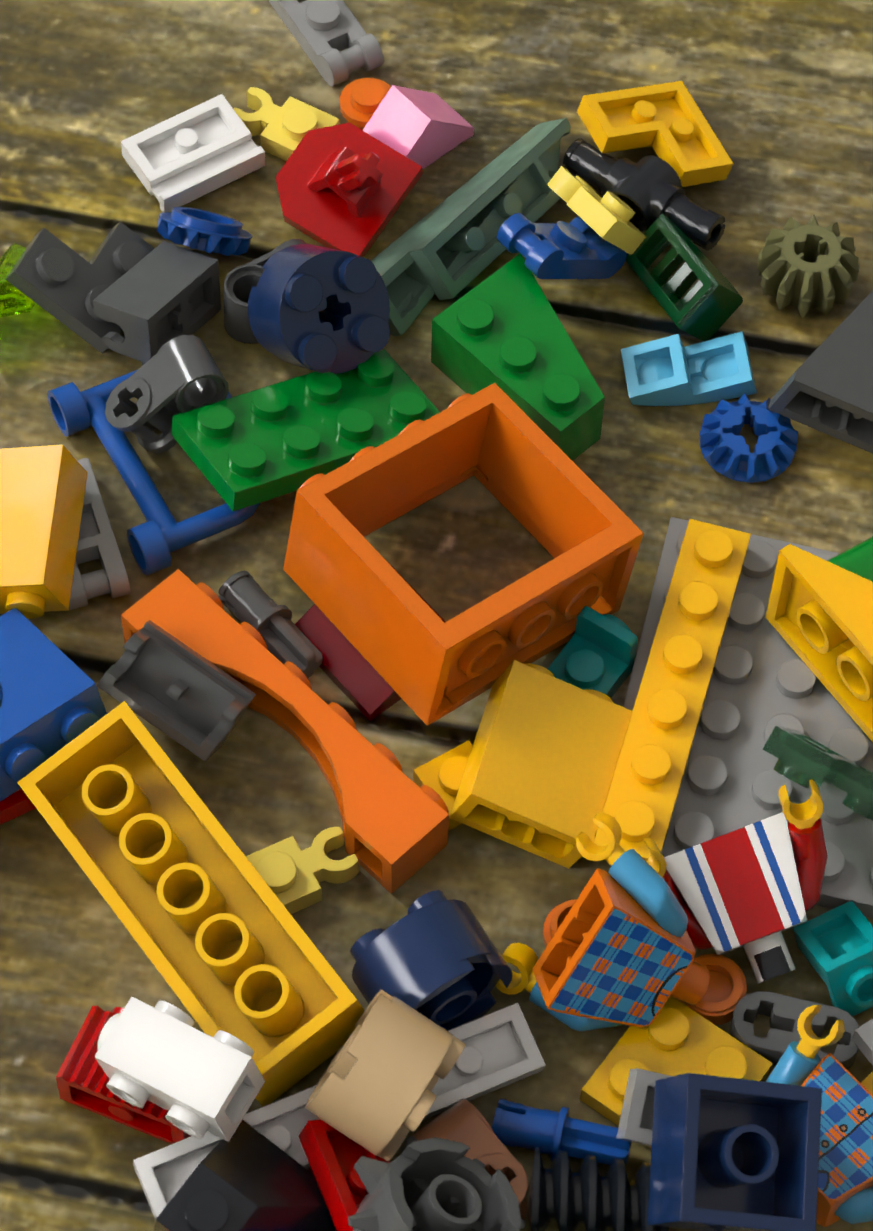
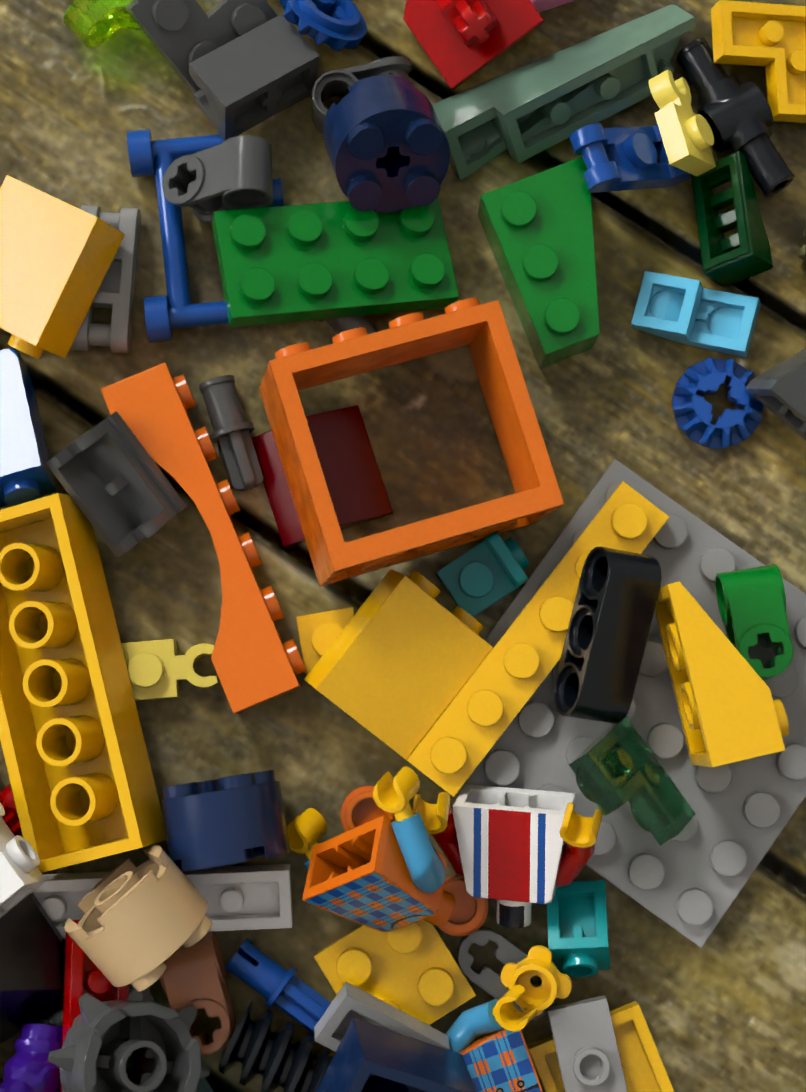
camera: 20 degrees right, 25 degrees up
none -> yellow plate [500,945,572,1016]
none -> black beam [553,547,662,724]

